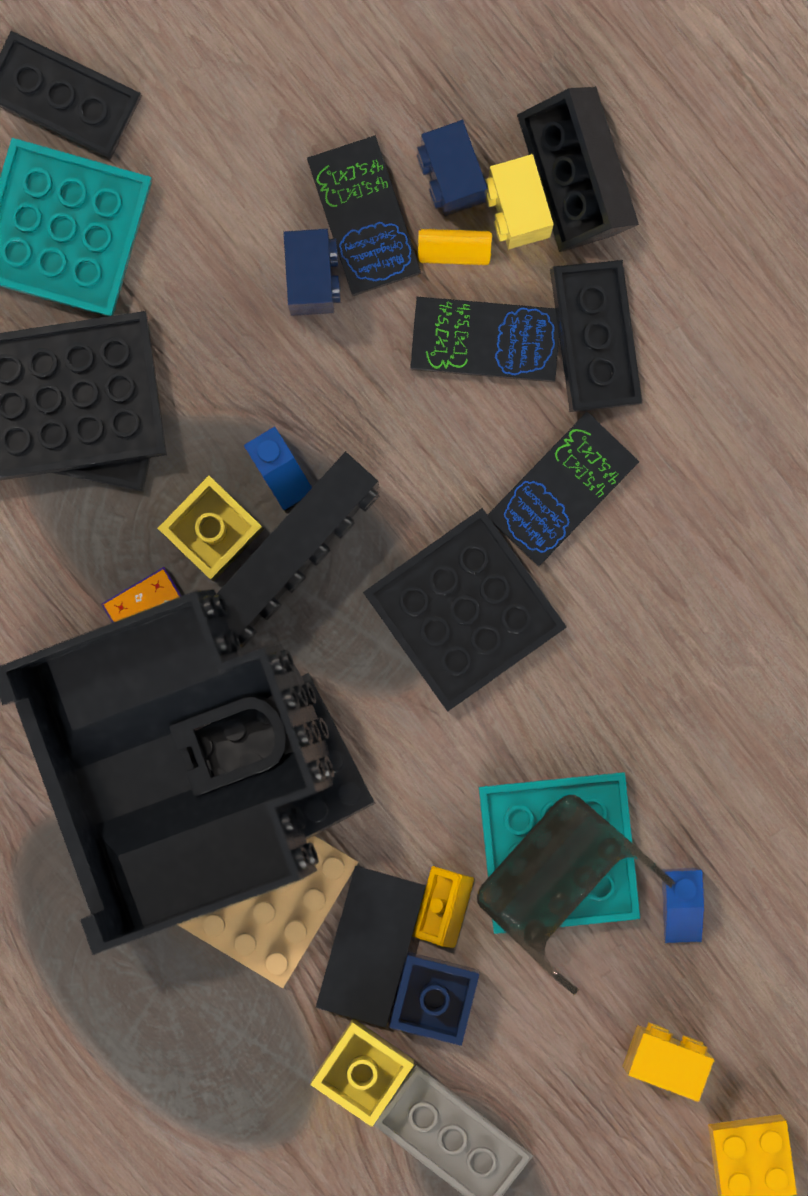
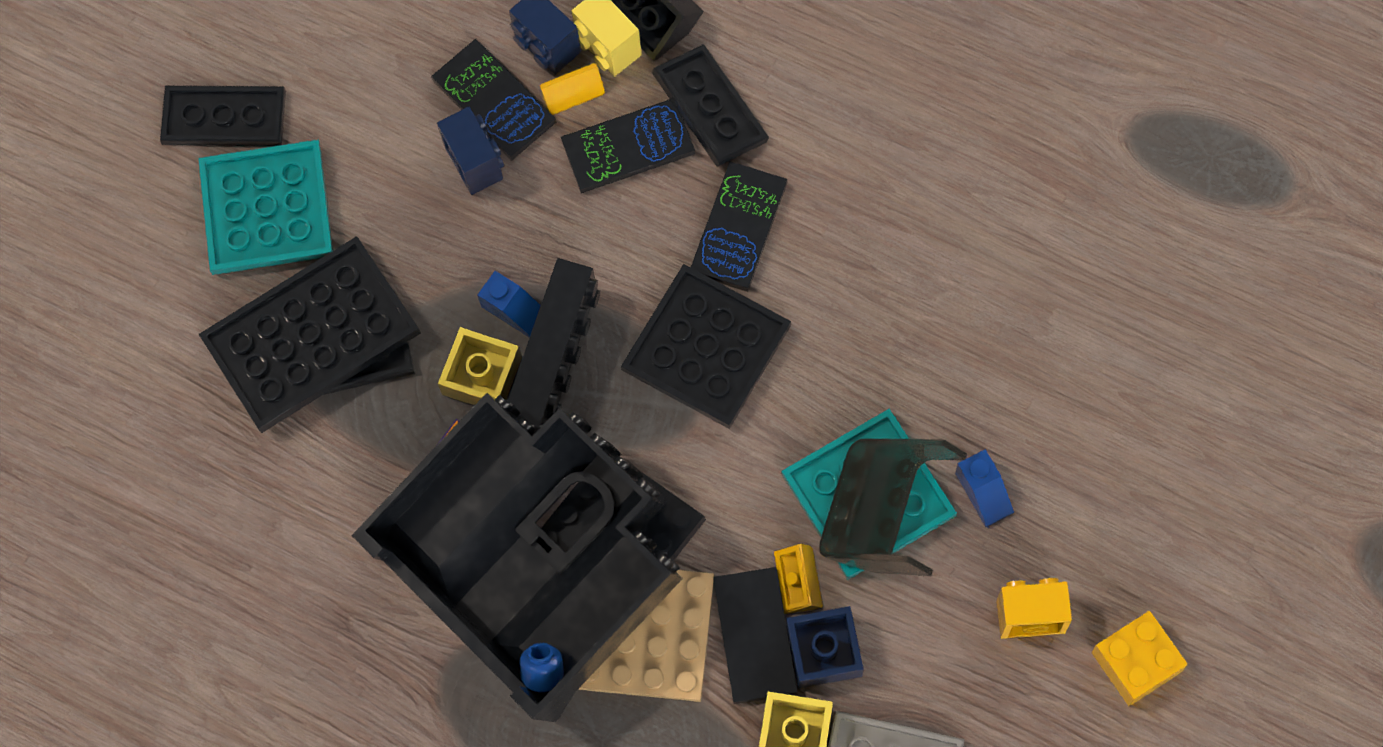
camera: 20 degrees left, 15 degrees down
none -> blue head [520,643,564,692]

